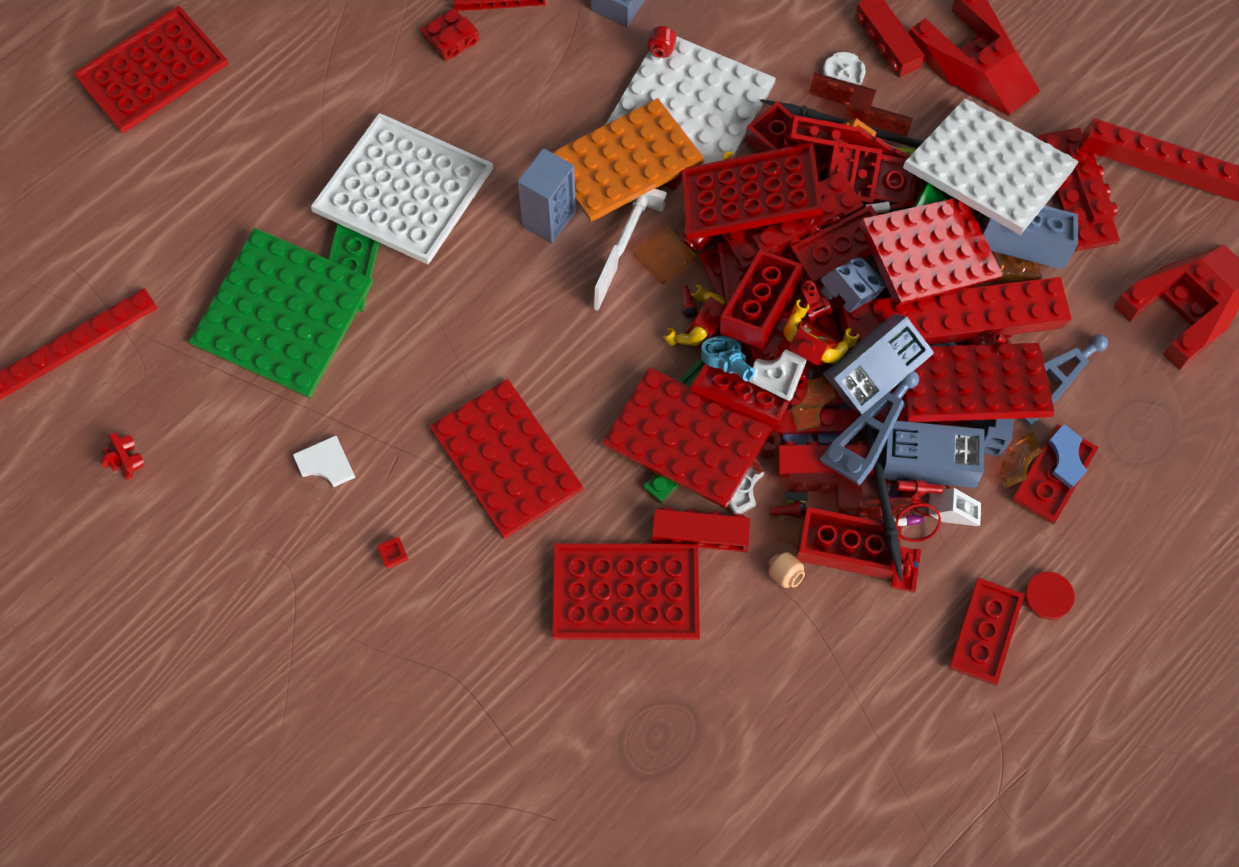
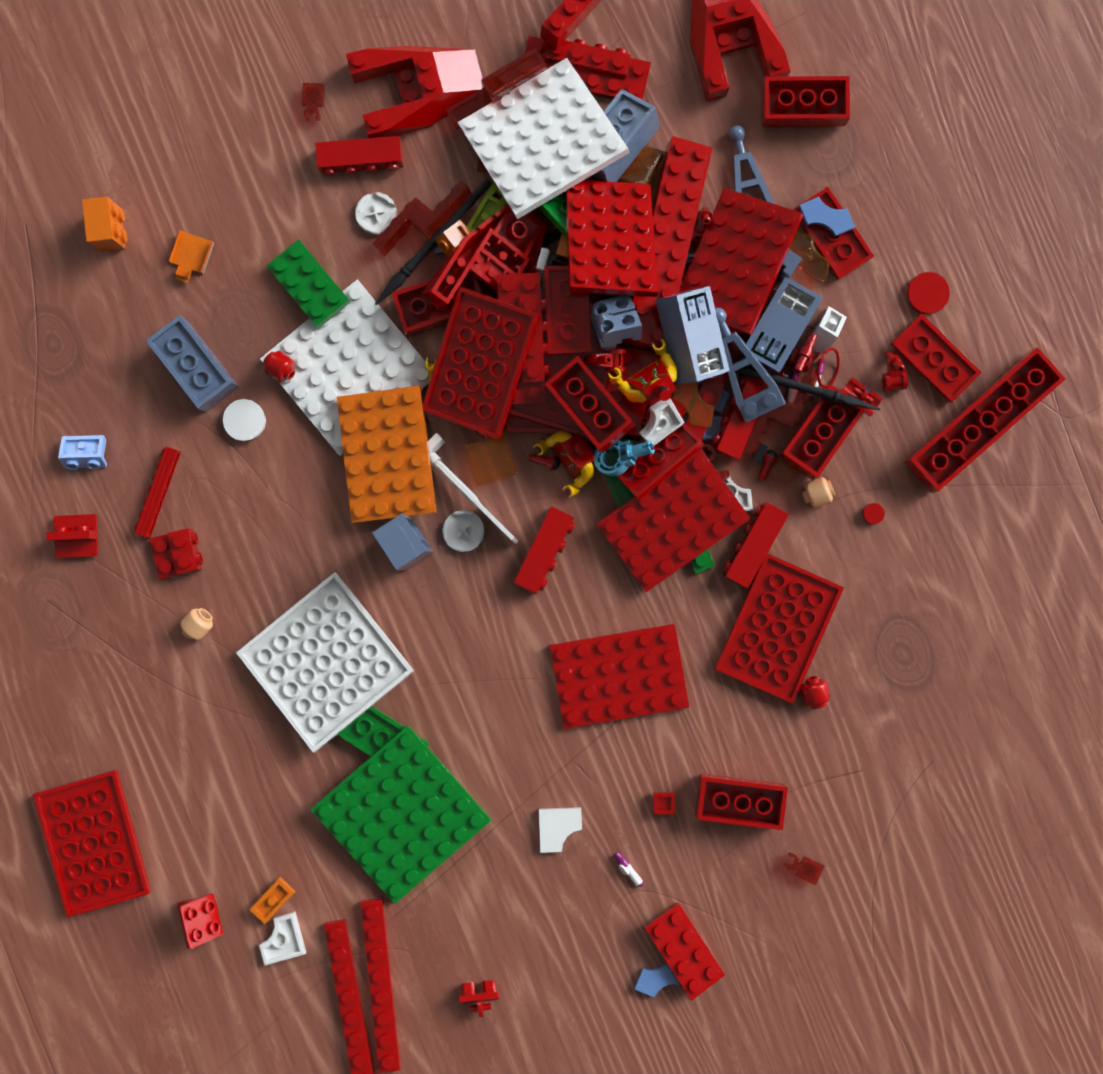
camera: 65 degrees left, 20 degrees up
none -> bracket [178,893,223,949]
none -> light nougat head [180,608,213,640]
none -> white tile [223,399,266,441]
none -> orange plate [249,877,295,924]
none -> white tile [259,911,306,966]
none -> green plate [266,239,351,329]
none -> red plate [361,898,401,1073]
none -> white tile [442,510,485,552]
none -> clear red bracket [446,48,547,130]
none -> red brick [514,506,576,594]
none -> white piece [614,852,643,887]
none -> medium blue tile [634,963,679,998]
none -> red plate [643,902,725,1001]
none -> red brick [695,773,788,830]
none -> red brick [761,76,850,127]
none -> clear red plate [783,852,825,885]
none -> red head [800,676,830,709]
none -> red tile [862,503,885,524]
none -> red piece [882,351,908,392]
none -> red brick [904,347,1066,493]

